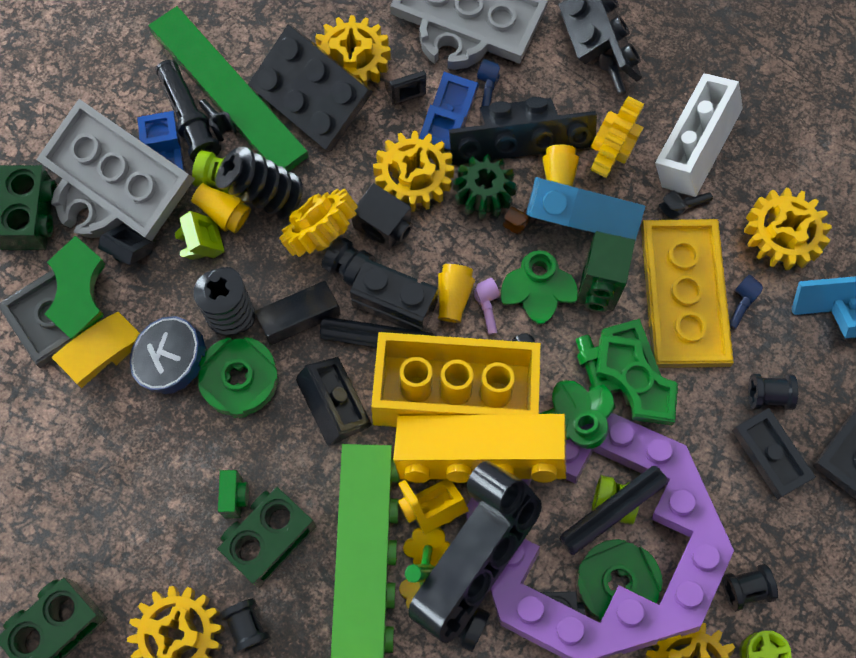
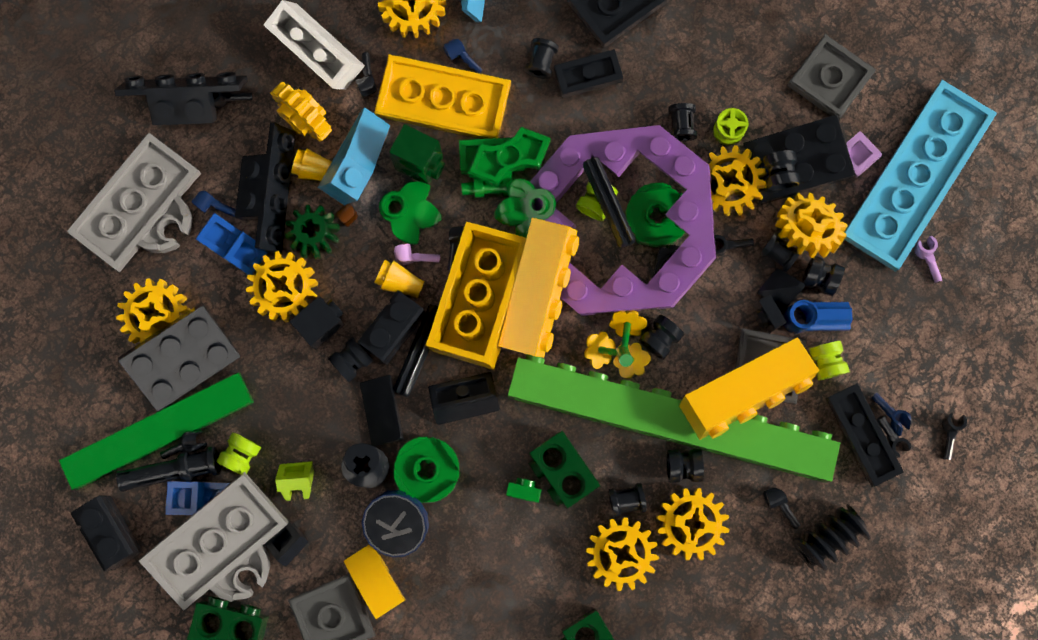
camera: 75 degrees left, 10 degrees up
green tile [44,236,106,340] -> none
yellow cone [191,183,251,233] -> none
black piece [215,146,303,219] -> none
yellow gear [279,189,358,257] -> none
black slope [385,70,426,105] -> none
yellow bracket [398,479,469,535] -> none
black beam [408,461,542,643] -> none
none -> black brick [70,495,143,571]

